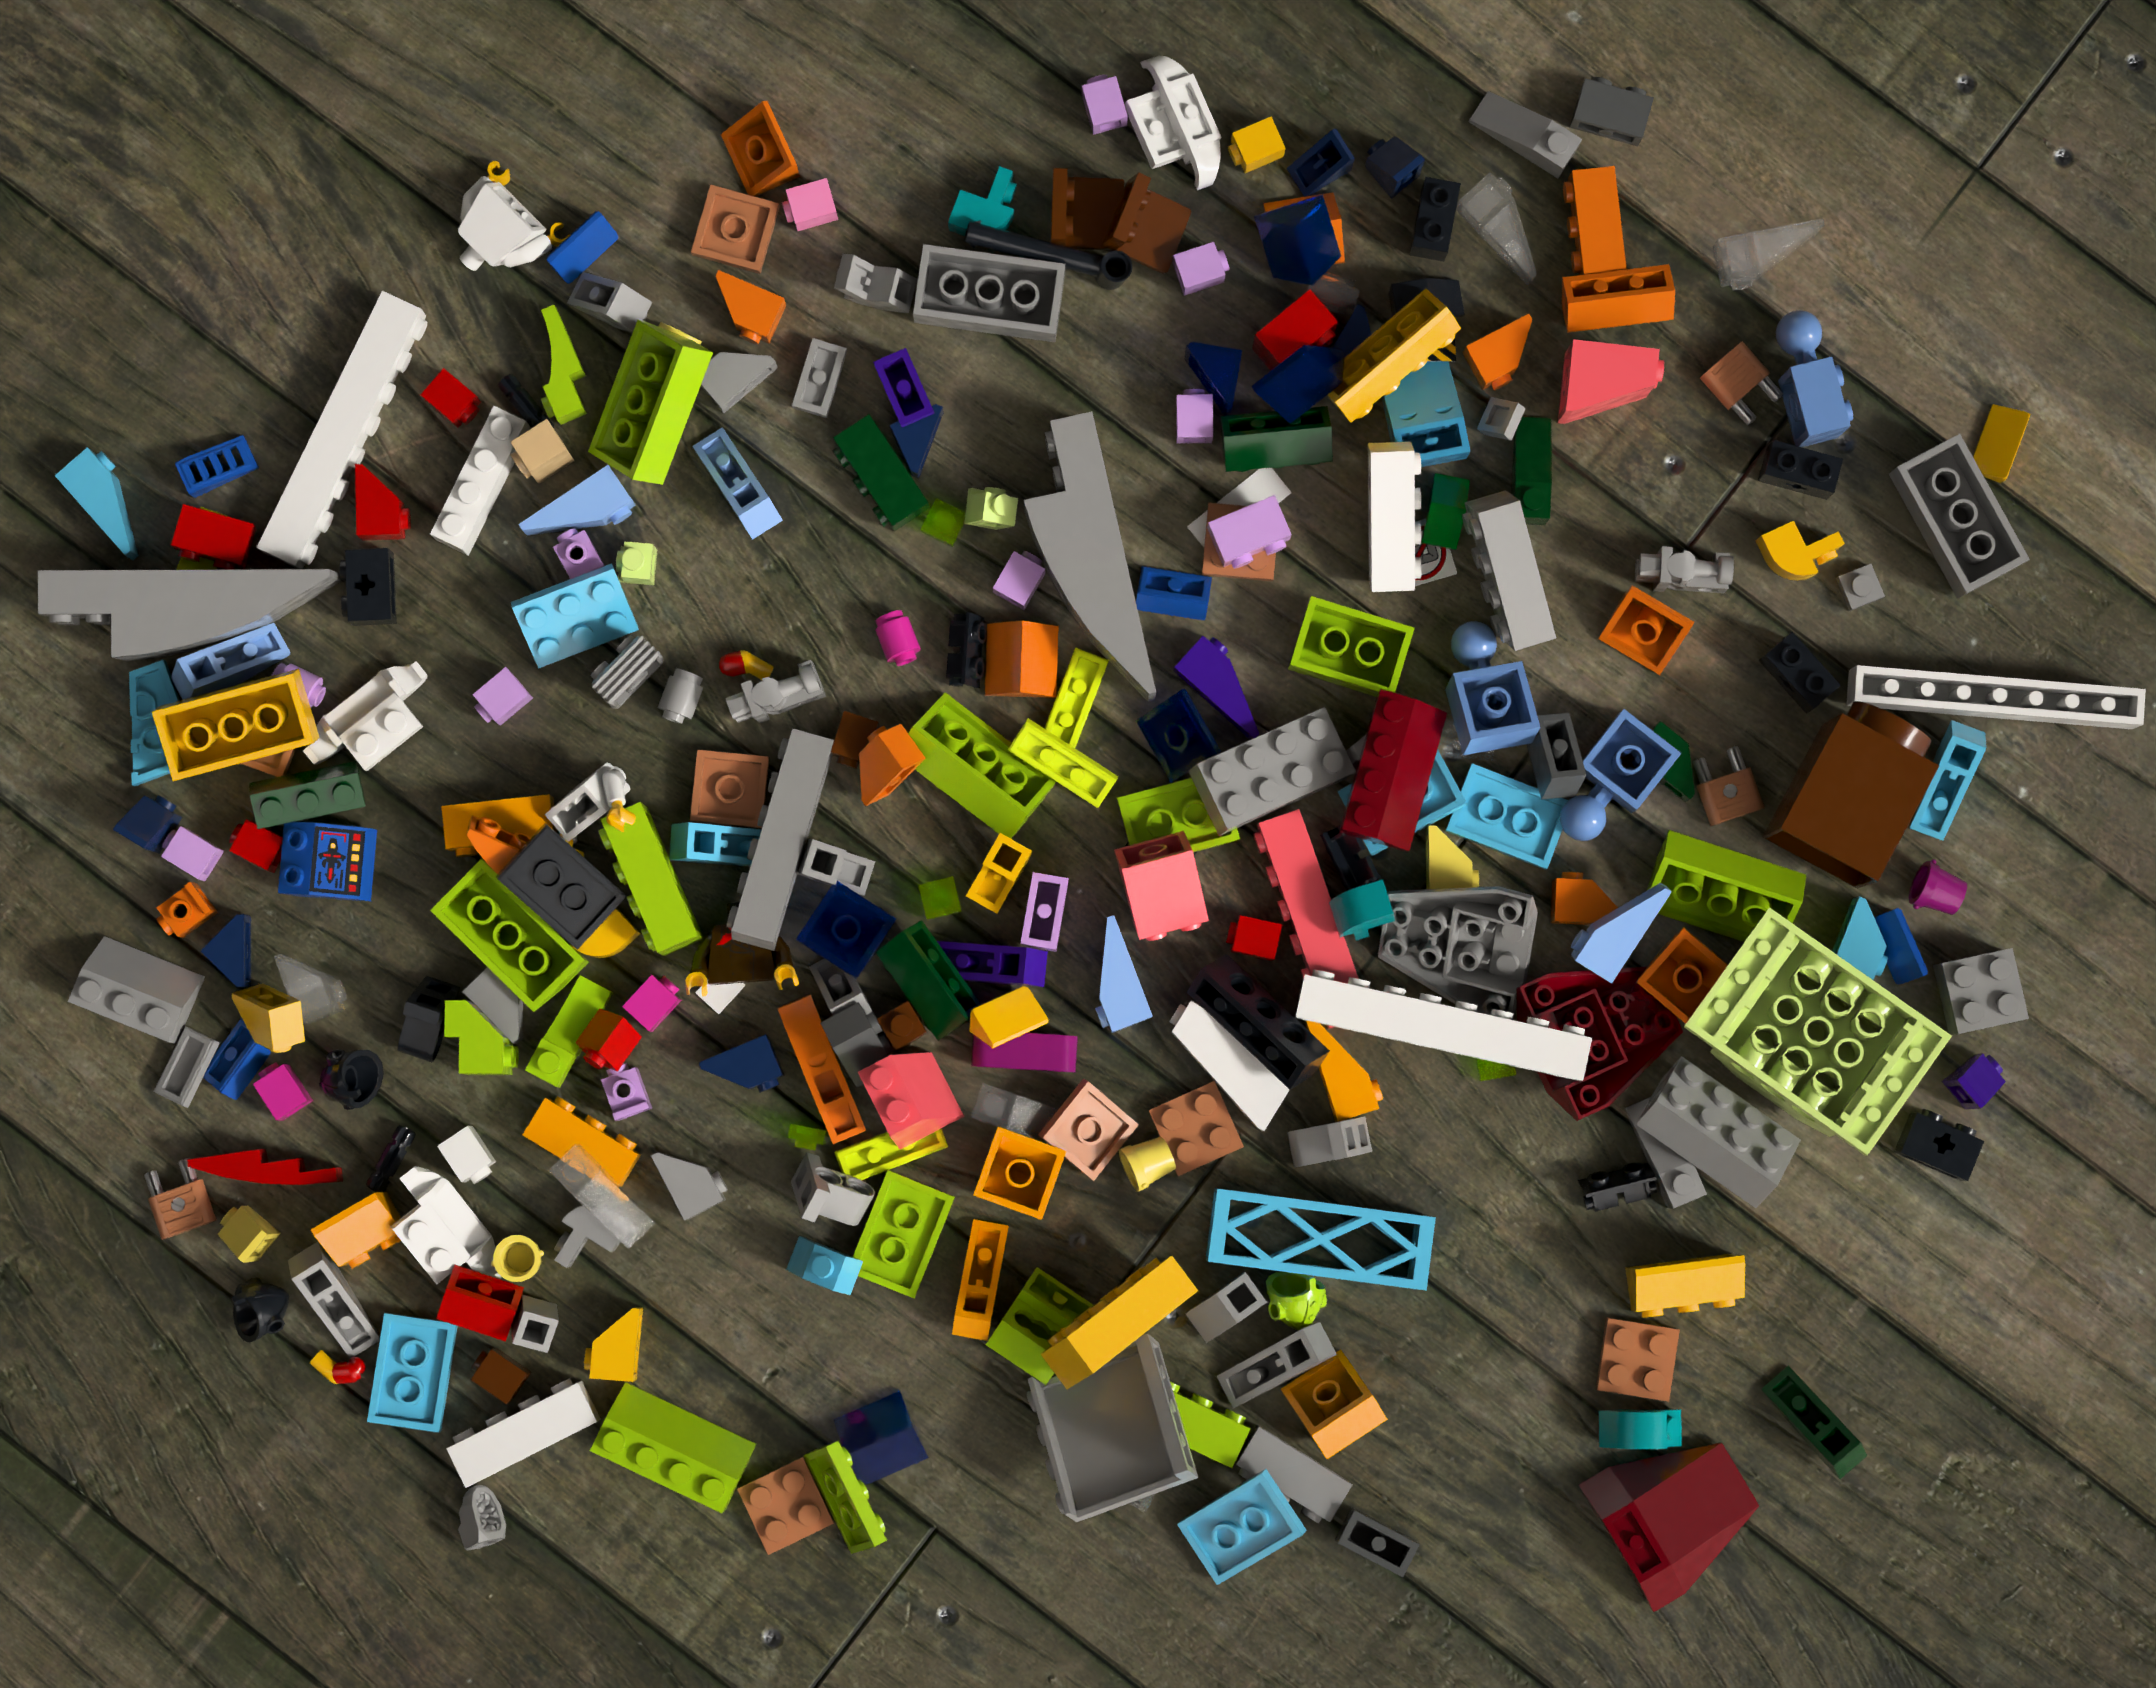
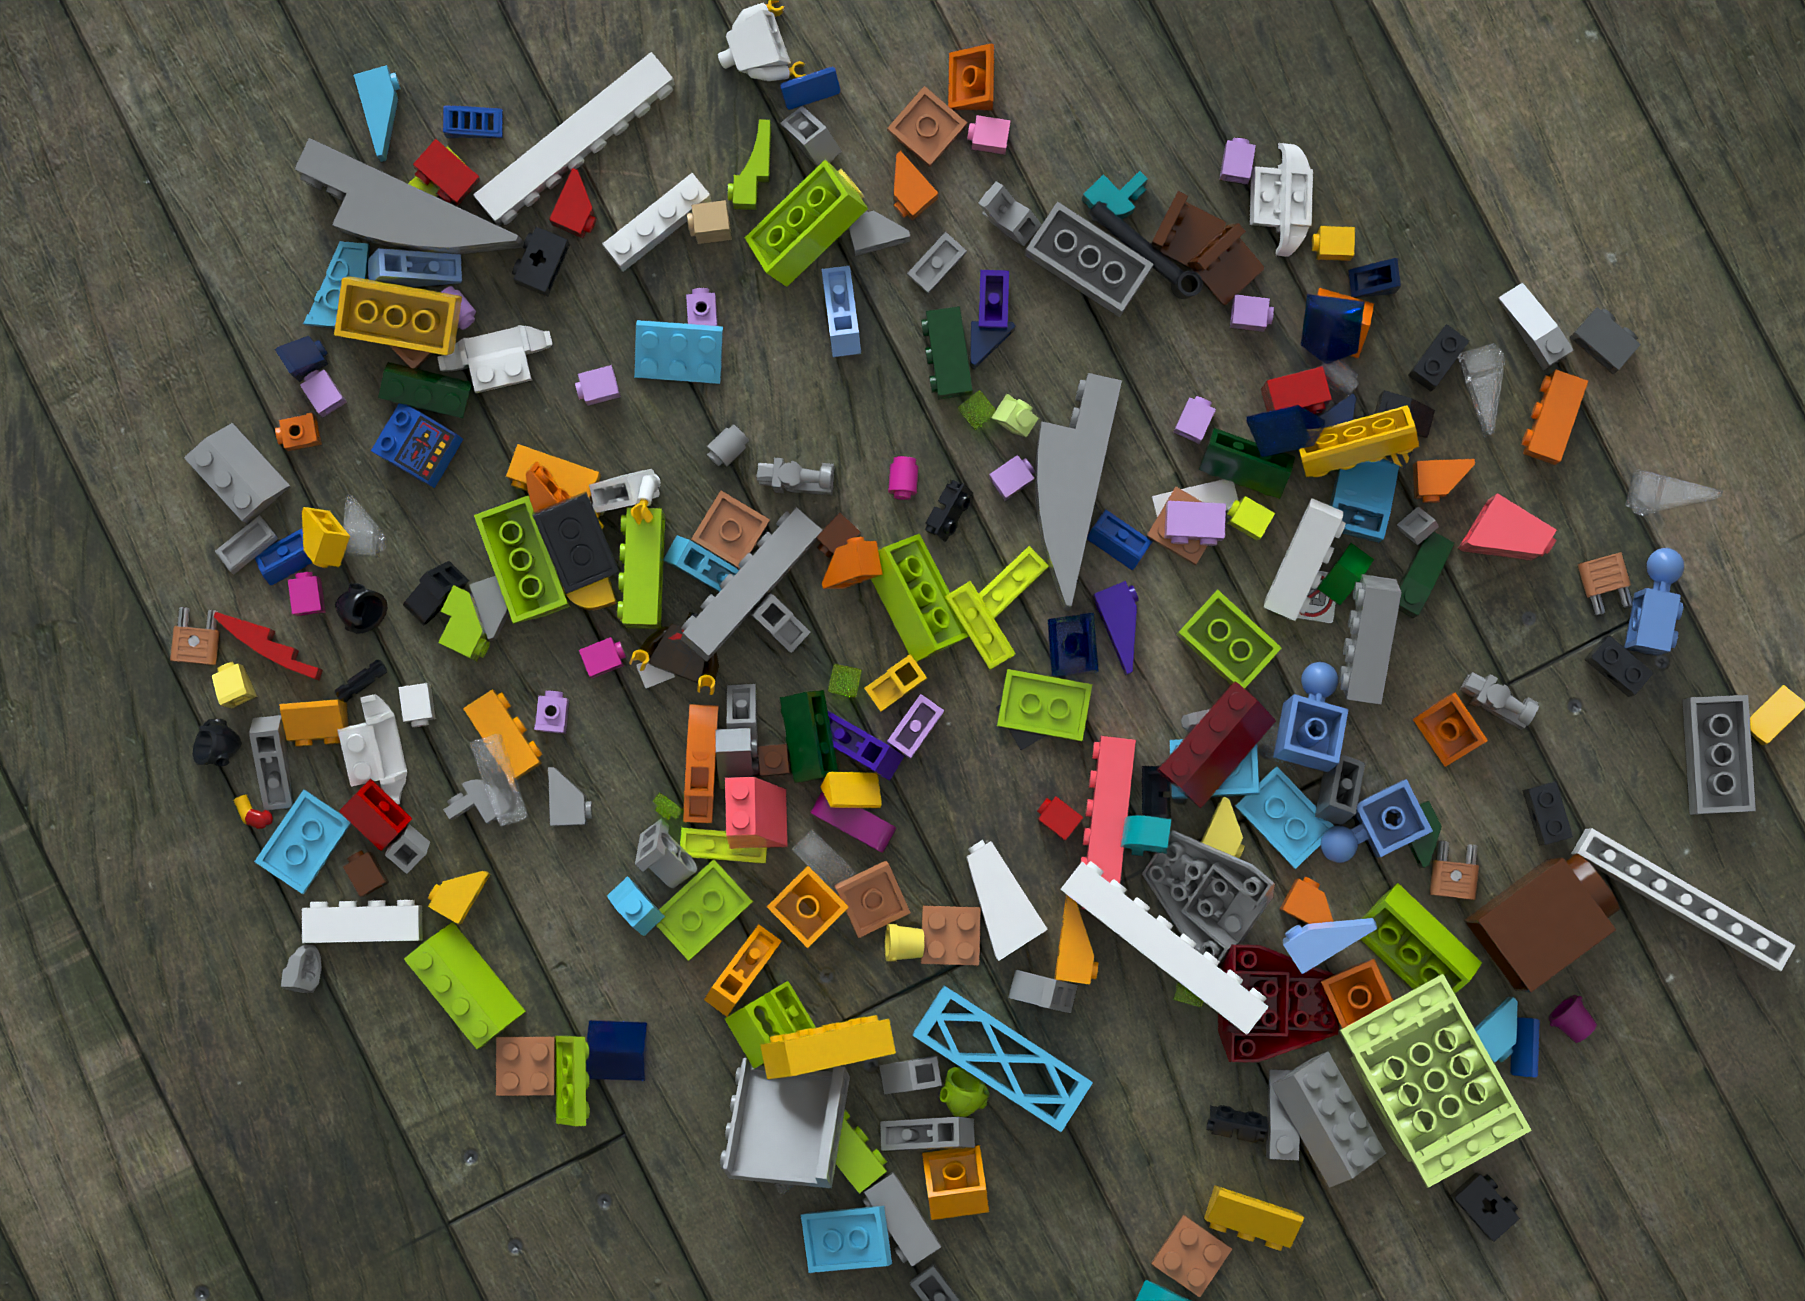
camera: 25 degrees right, 0 degrees up
dark blue slope [201,914,251,988] -> none
red brick [229,819,283,873] -> none
red brick [420,368,481,428] -> none
light yellow piece [491,1235,544,1282] -> none
black axle [498,374,554,428] -> none
light blue slope [518,465,636,536] -> none
lime slope [525,975,613,1088] -> none
red brick [575,1008,642,1072] -> none
light grey brick [591,635,663,709] -> none
yellowish green brick [616,541,657,585] -> none
dark blue slope [699,1034,785,1093] -> none
arm [719,650,774,681] -> none
clear blue slope [796,881,896,979] -> none
orange slope [985,620,1059,698] -> none
light blue slope [1095,915,1153,1033] -> none
coral slope [1114,831,1209,941] -> none
clear blue slope [1184,342,1242,416] -> none
black brick [1187,954,1330,1090] -> none
light grey brick [1189,707,1355,836] -> none
dark blue slope [1365,136,1425,199] -> none
orange brick [1562,264,1675,333] -> none
yellow brick [1756,521,1845,580] -> none
light grey plate [1836,564,1885,611] -> none
medium azure slope [1909,720,1987,841] -> none
light grey brick [1933,948,2029,1035] -> none
dark purple slope [1942,1053,2006,1109] -> none
none -> neon yellow brick [1227,496,1275,540]

